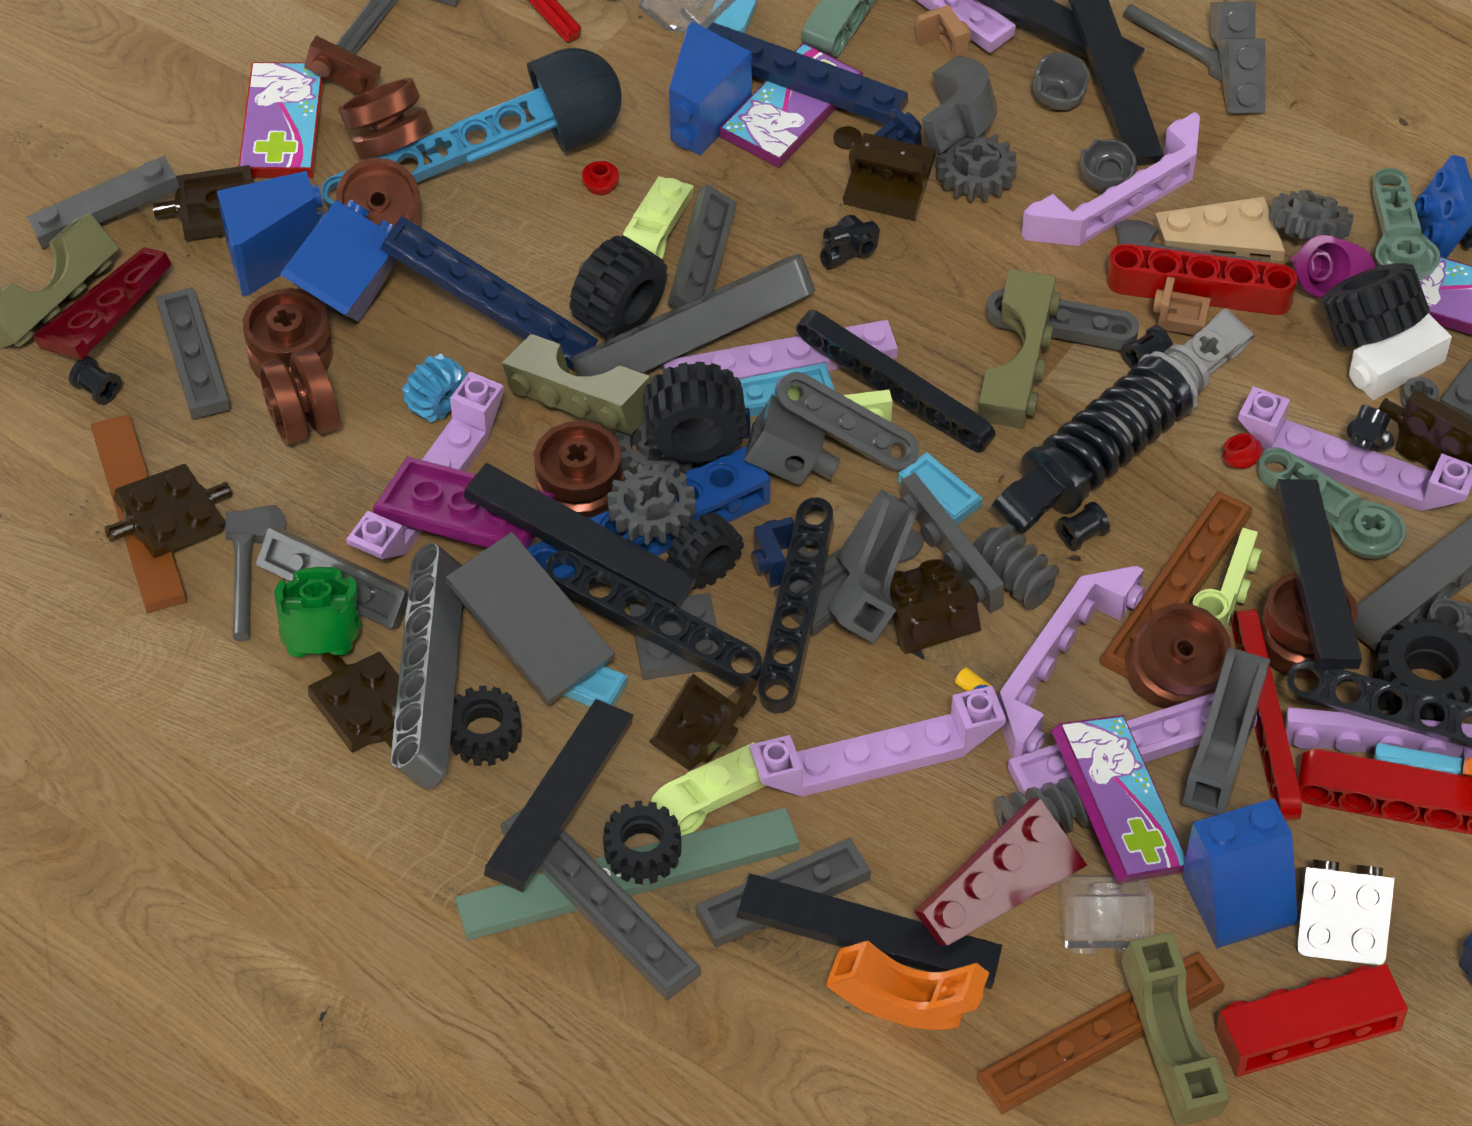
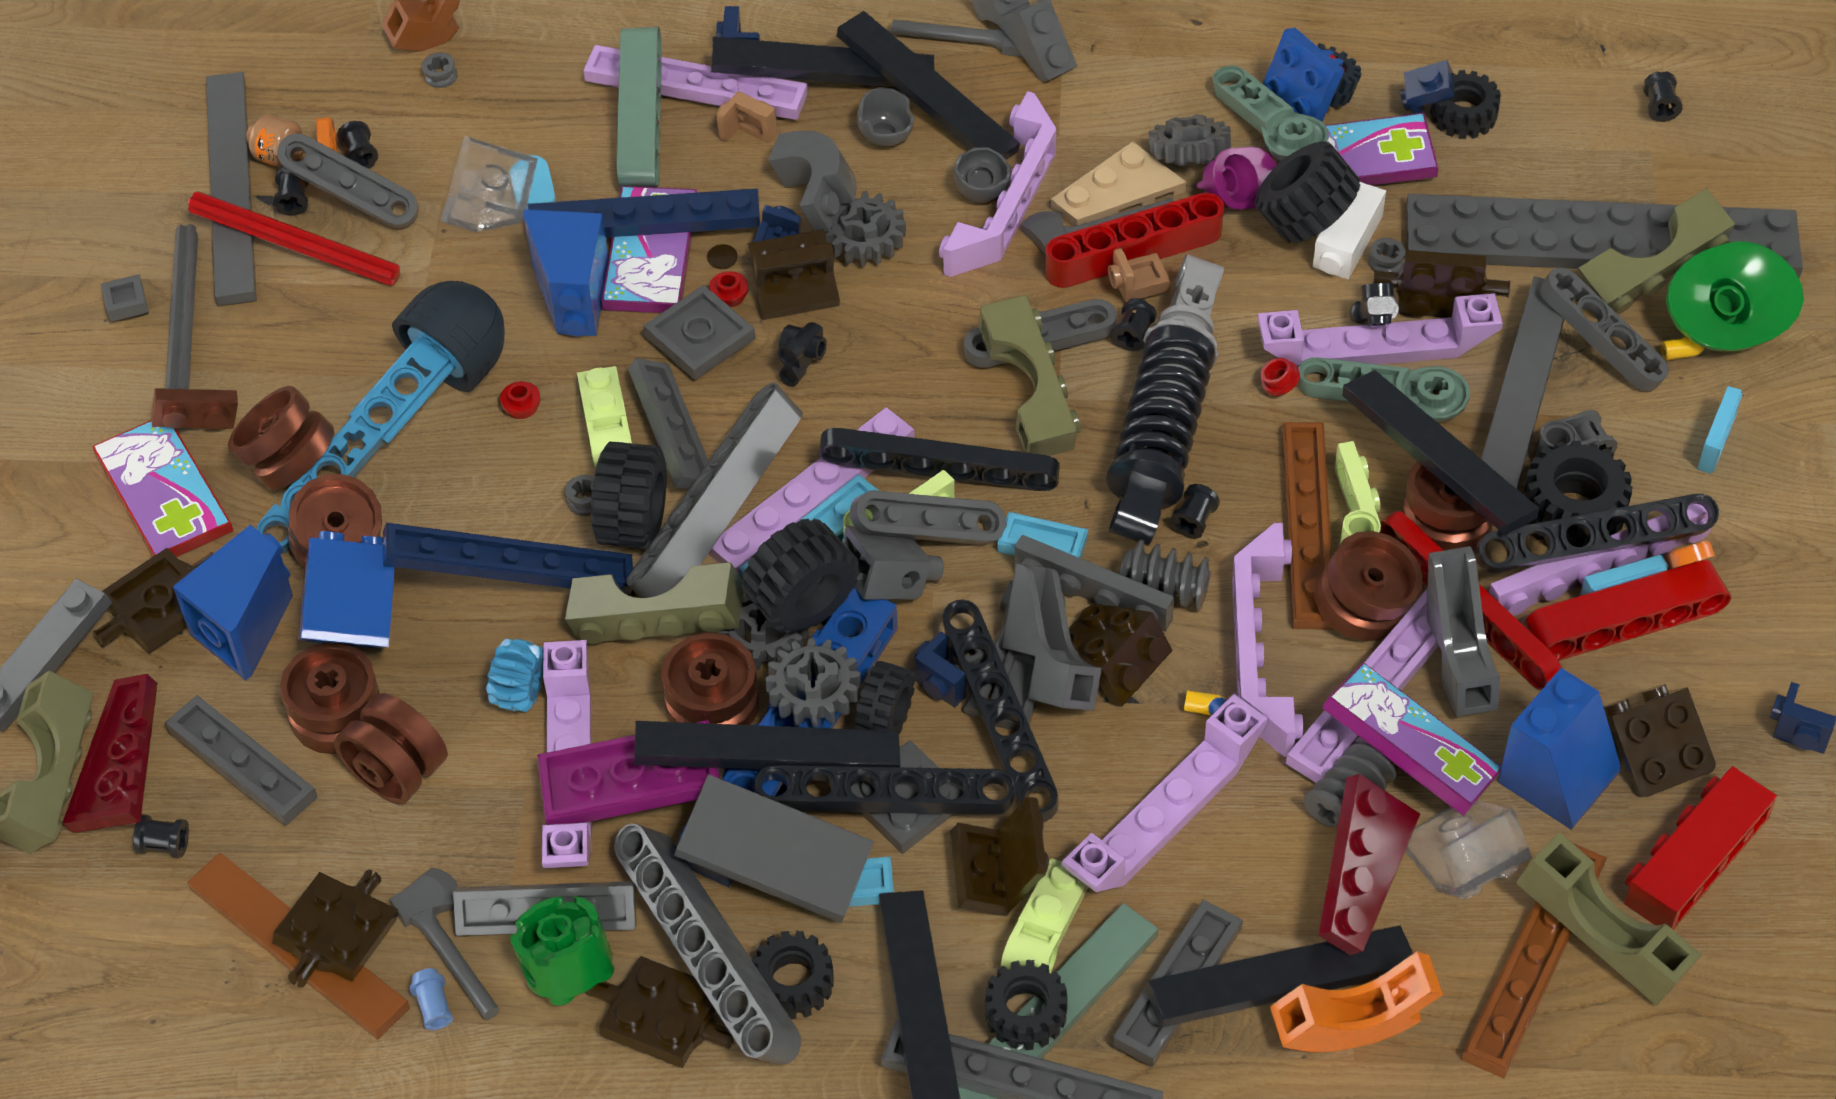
camera: 30 degrees left, 0 degrees up
none -> medium blue pin [409,968,453,1030]
none -> dark grey plate [643,285,755,380]
none -> red plate [709,271,748,308]

